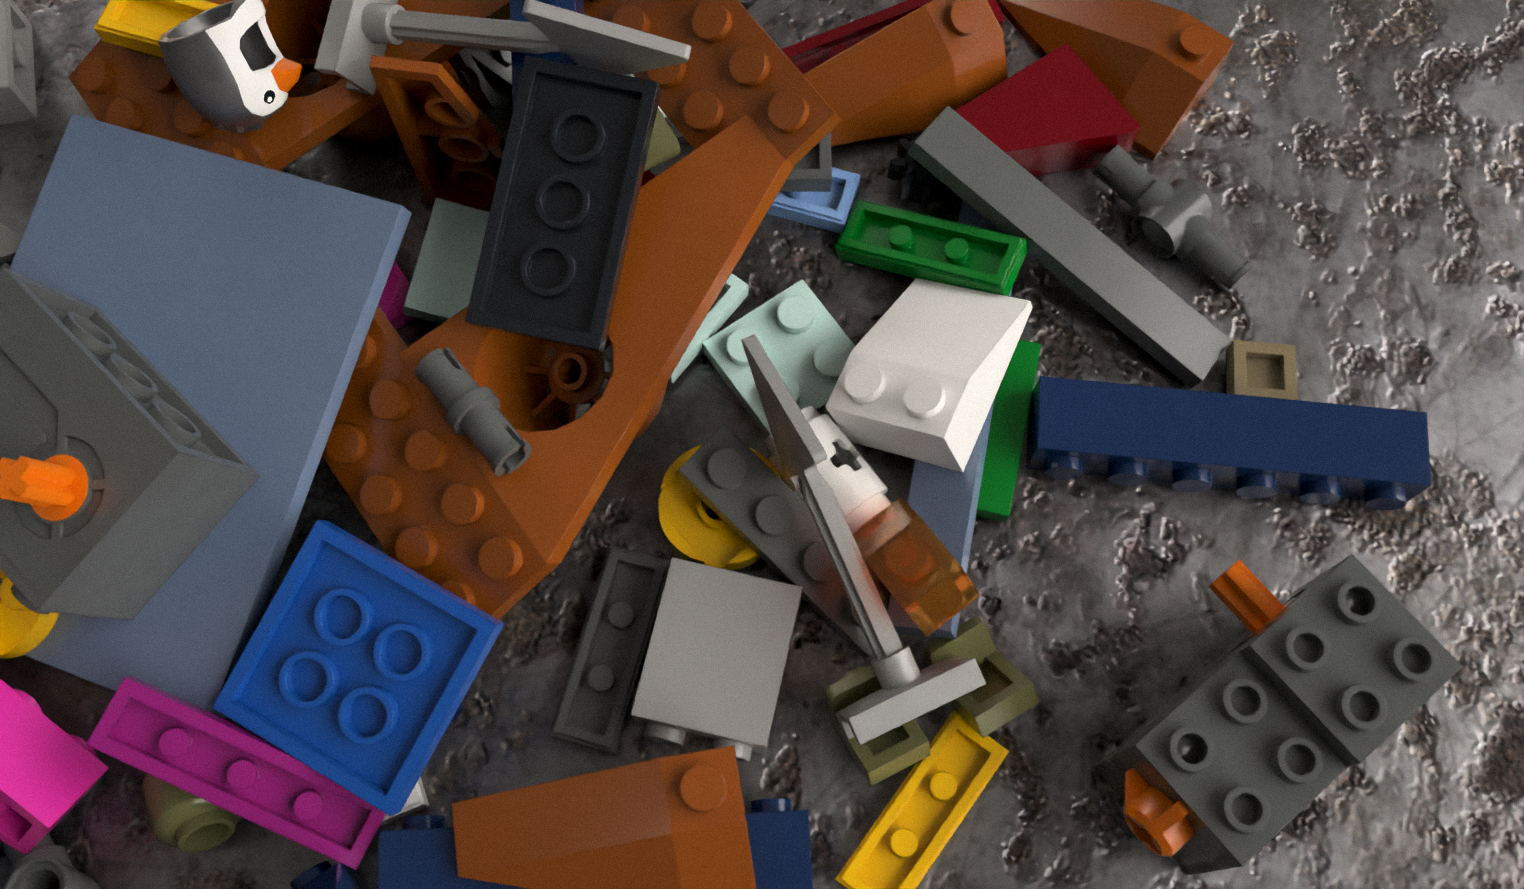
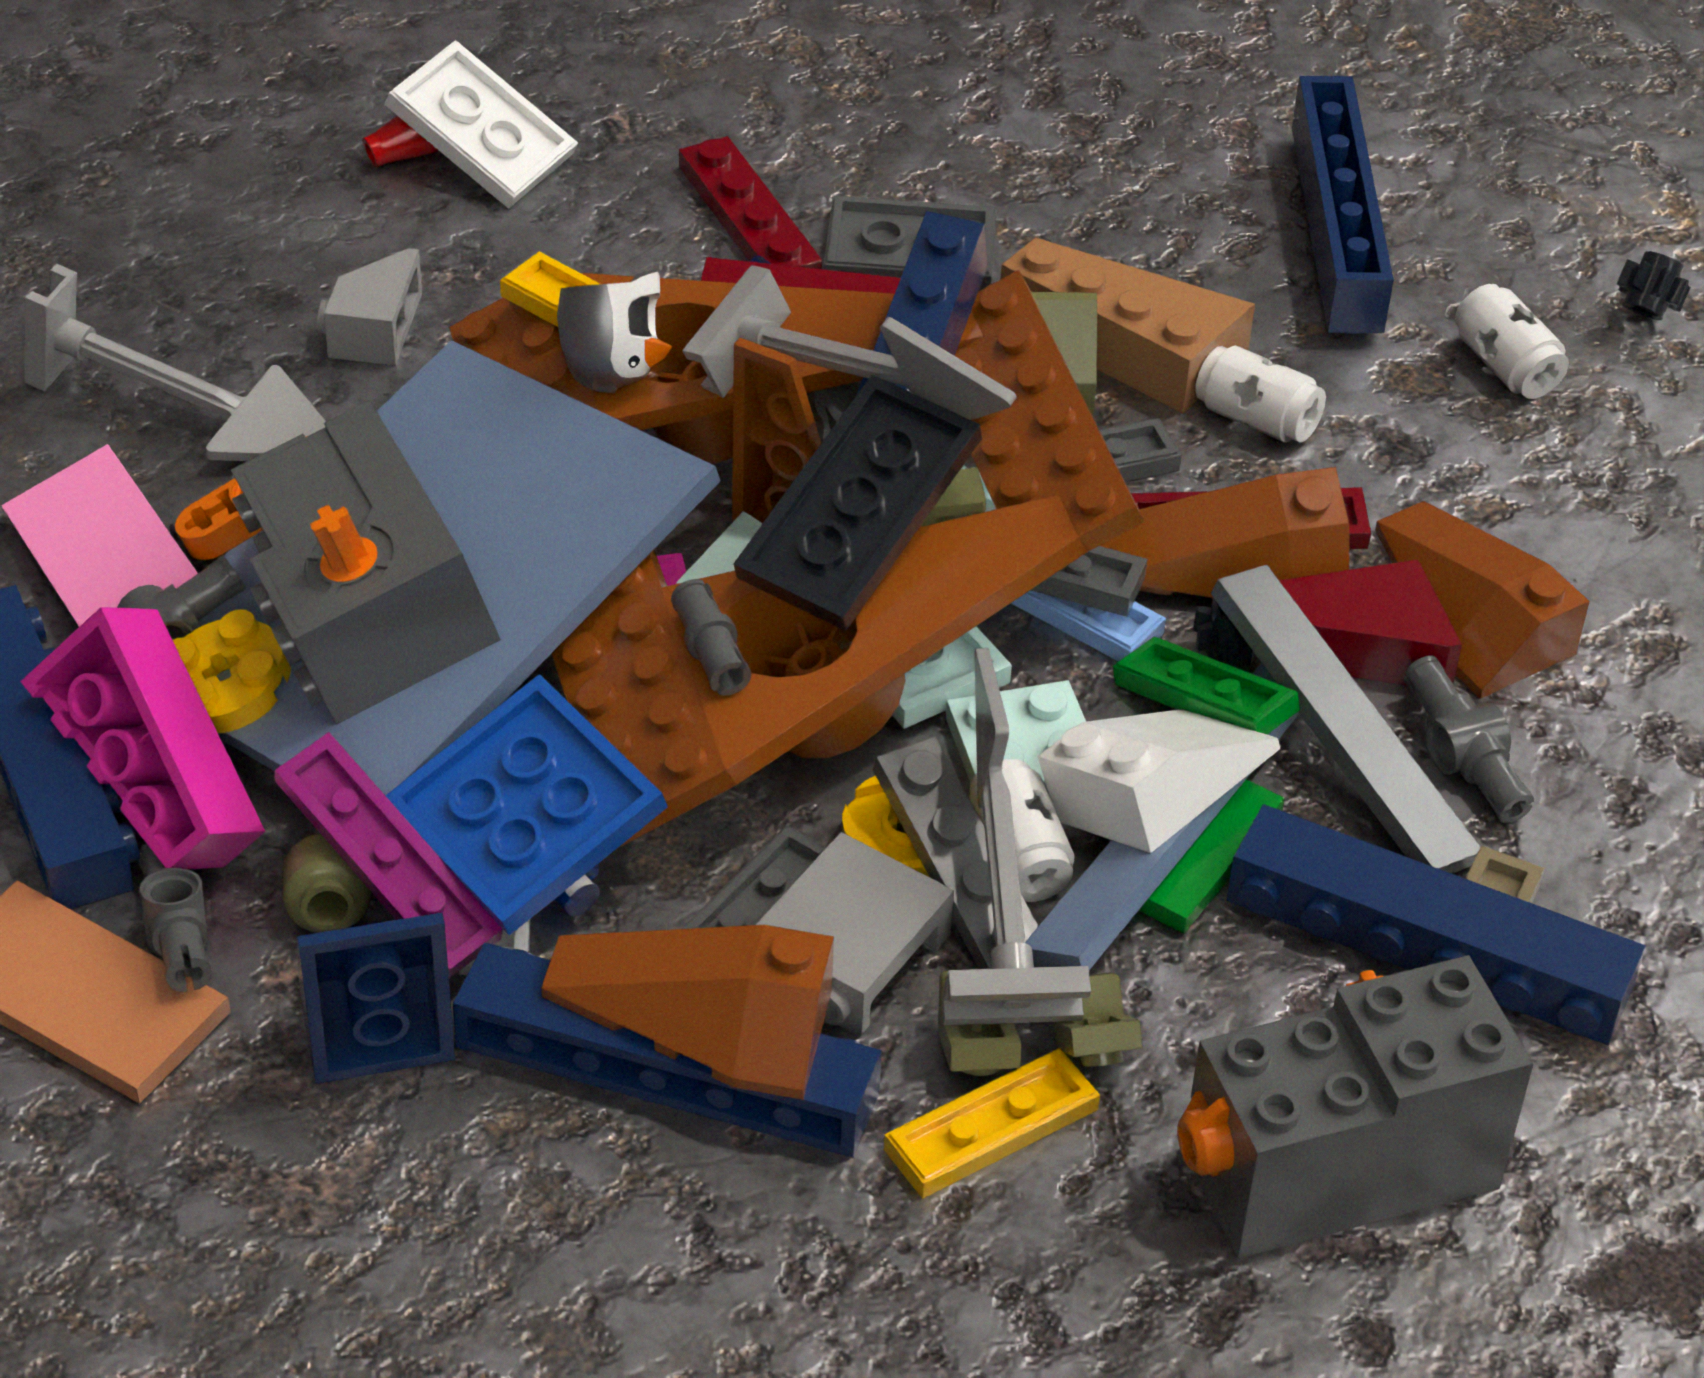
camera: 20 degrees right, 25 degrees down
clear orange slope [853,497,981,637] -> none

